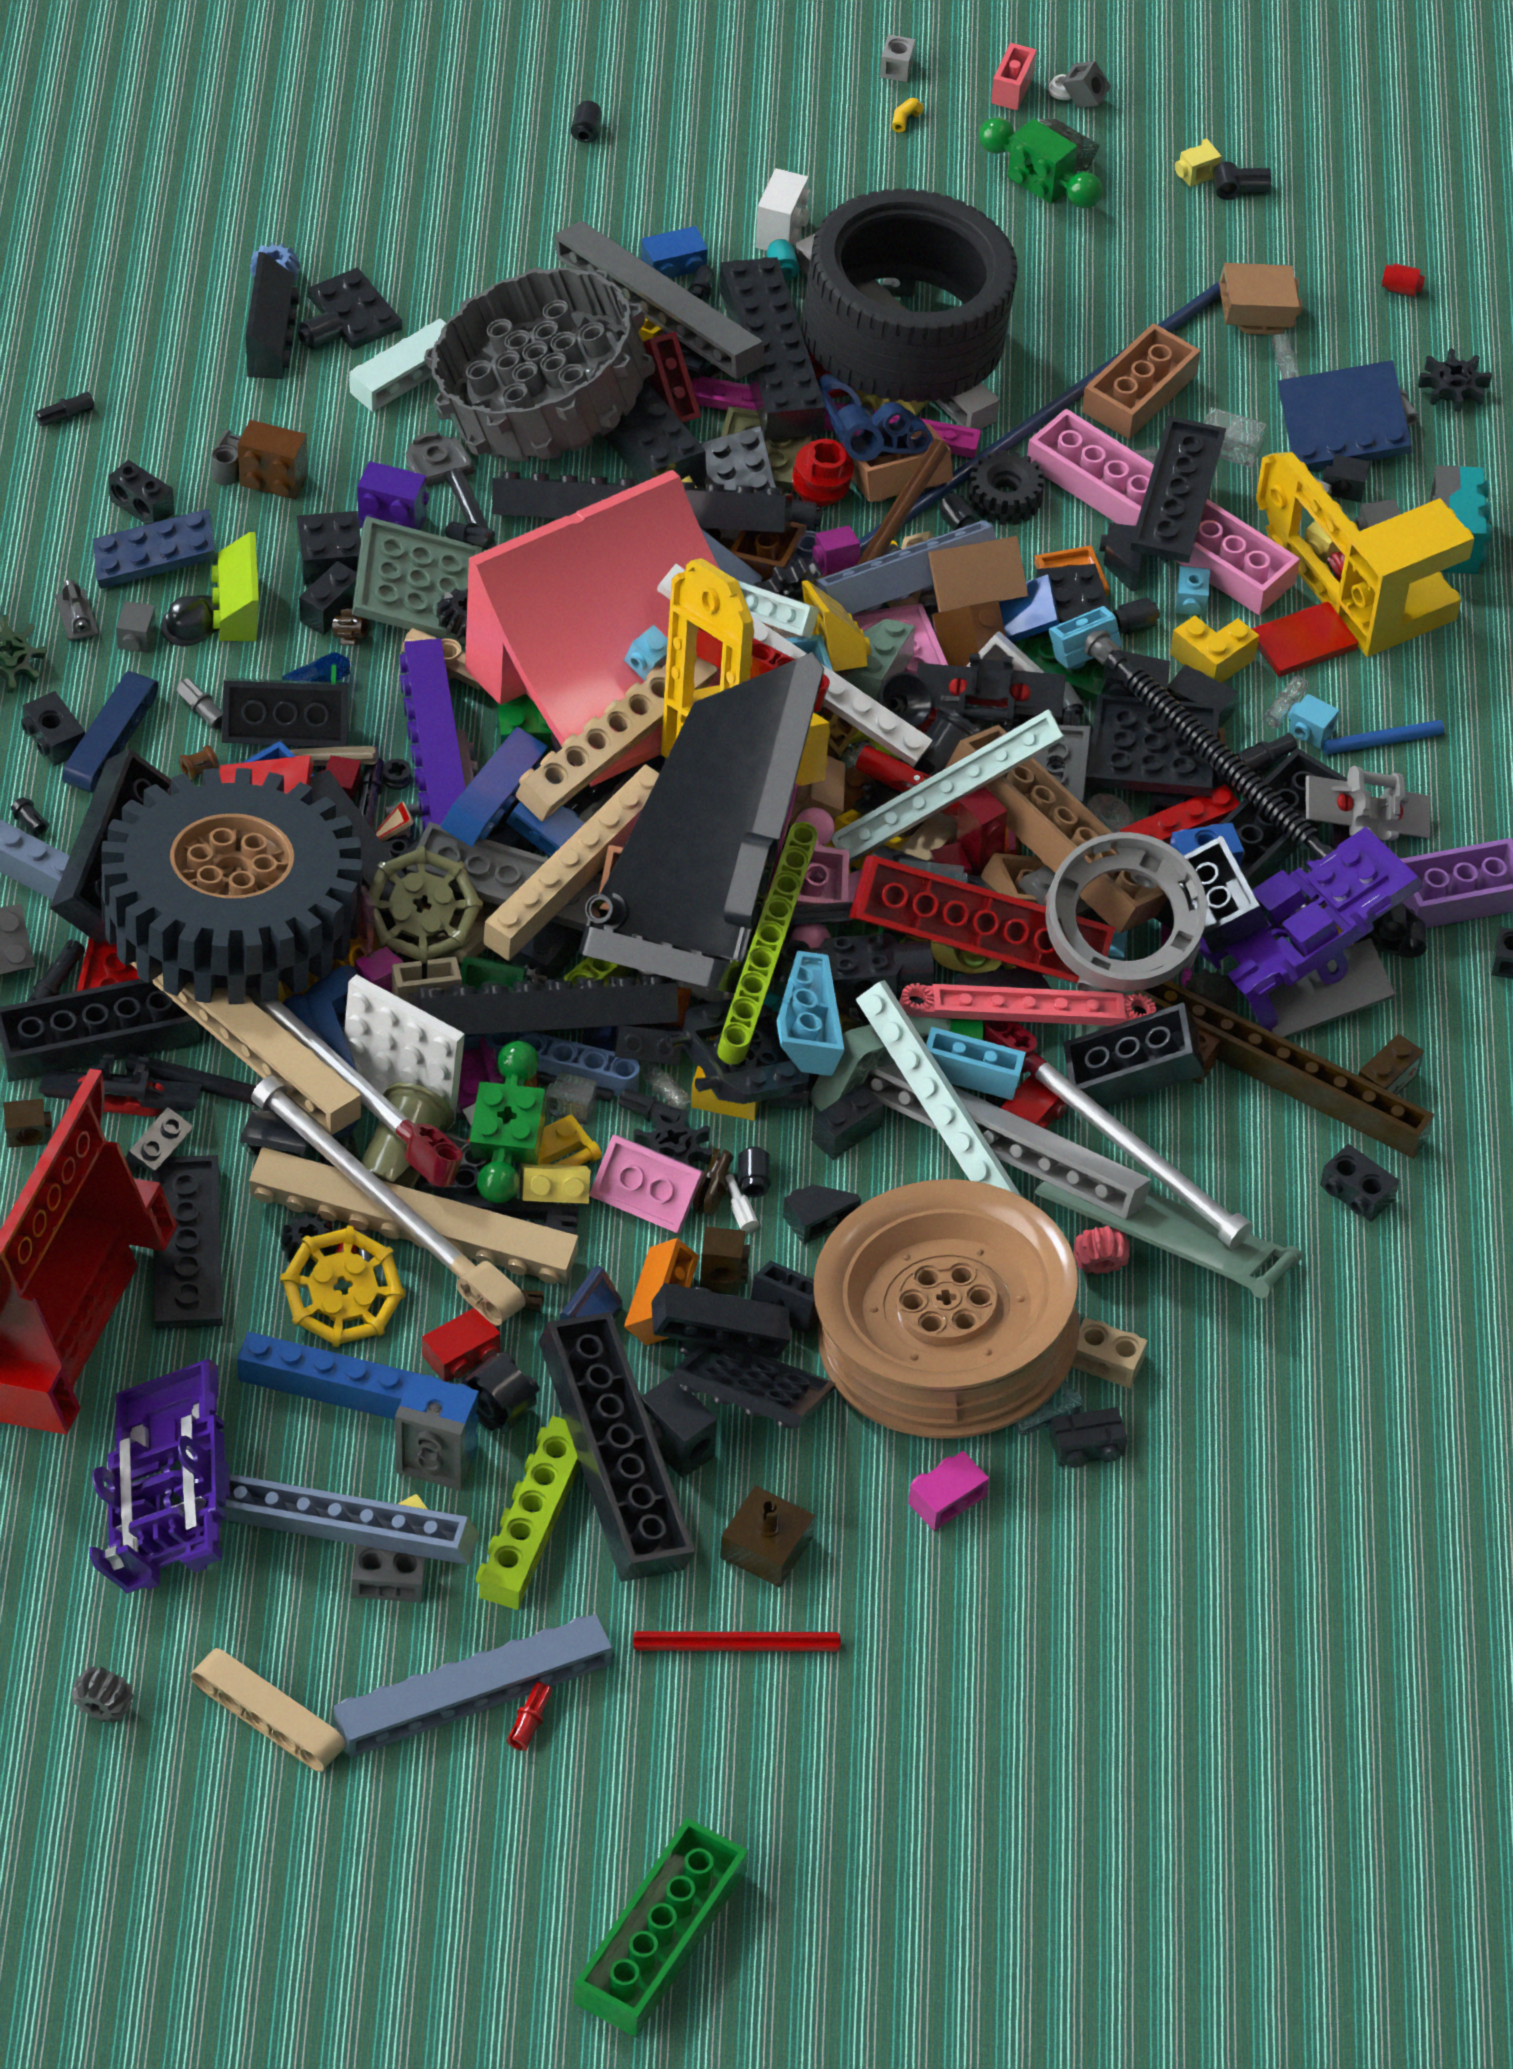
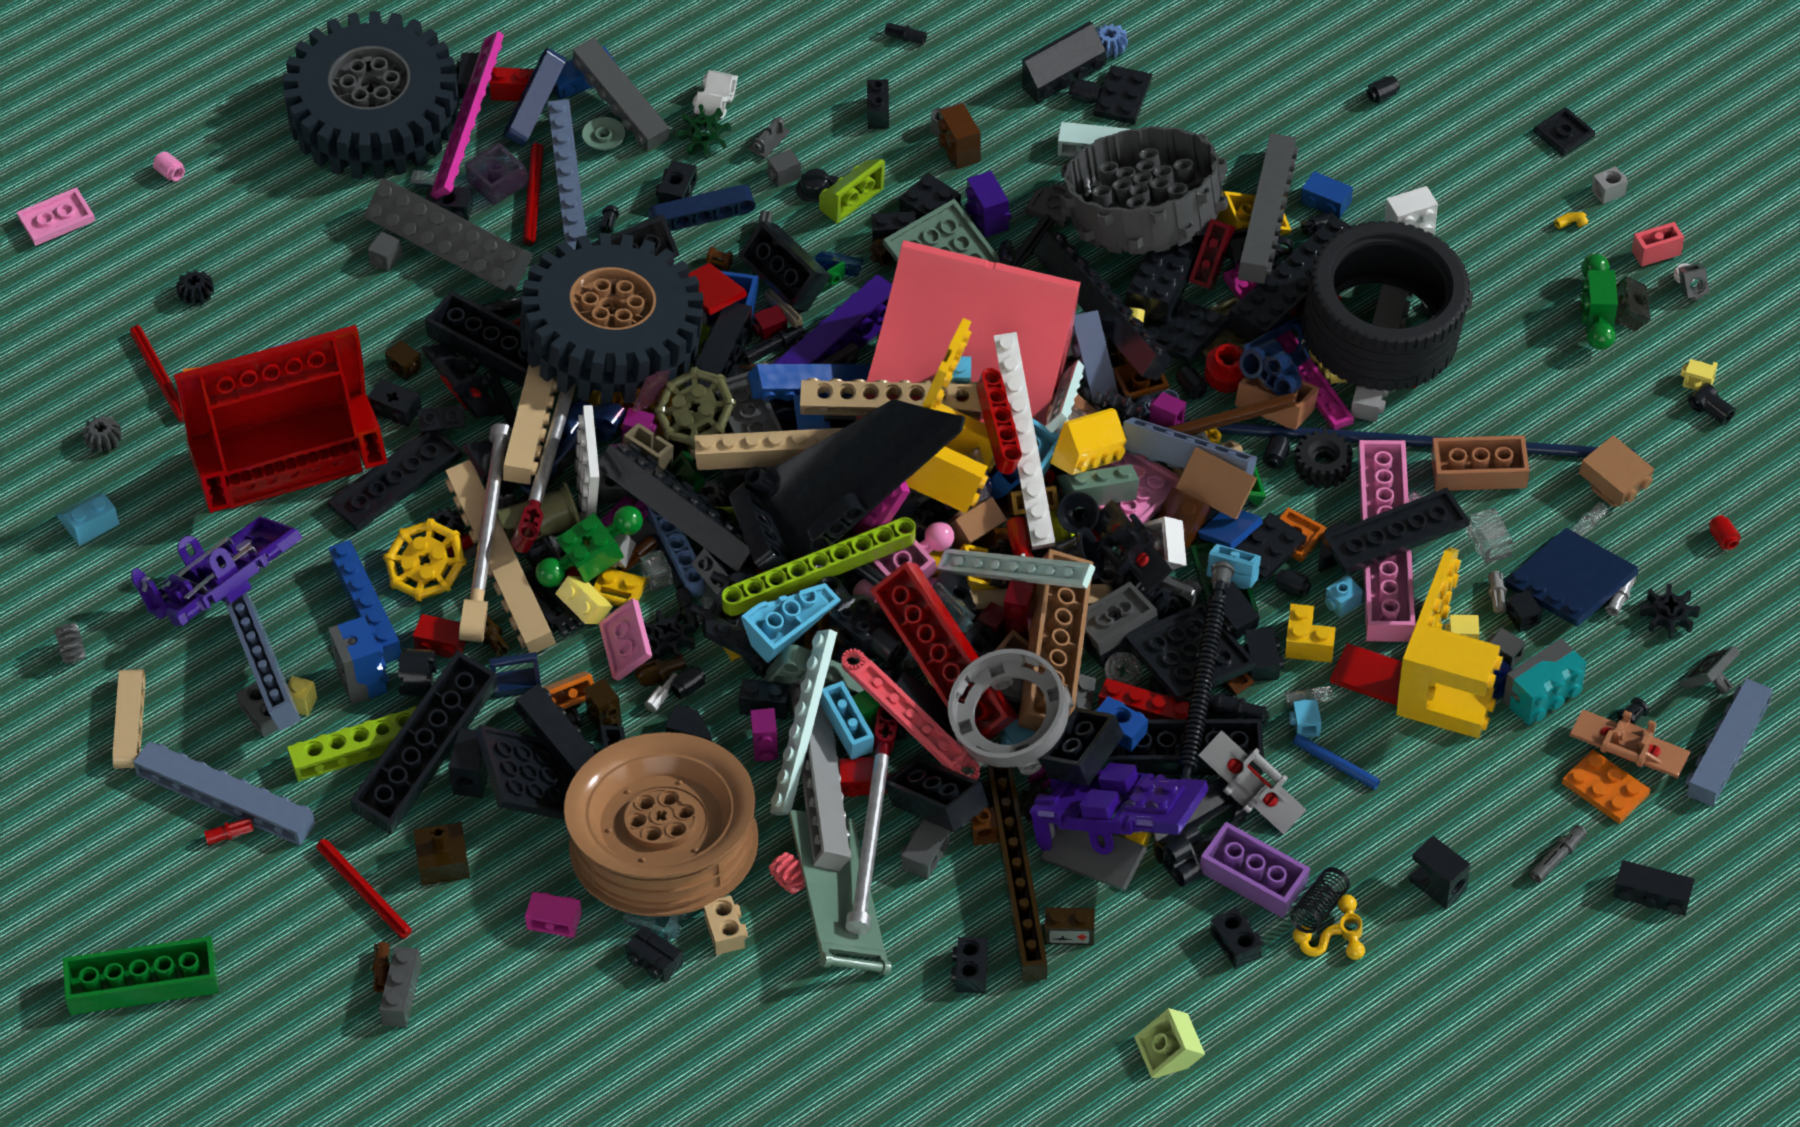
camera: 55 degrees right, 0 degrees up
dark blue plate [93,509,217,589] -> none
none -> reddish brown pin [371,942,390,992]
none -> dark grey brick [379,946,422,1028]
none -> magenta brick [750,708,779,761]
none -> dark grey brick [900,819,950,880]
none -> black tile [1533,107,1596,157]

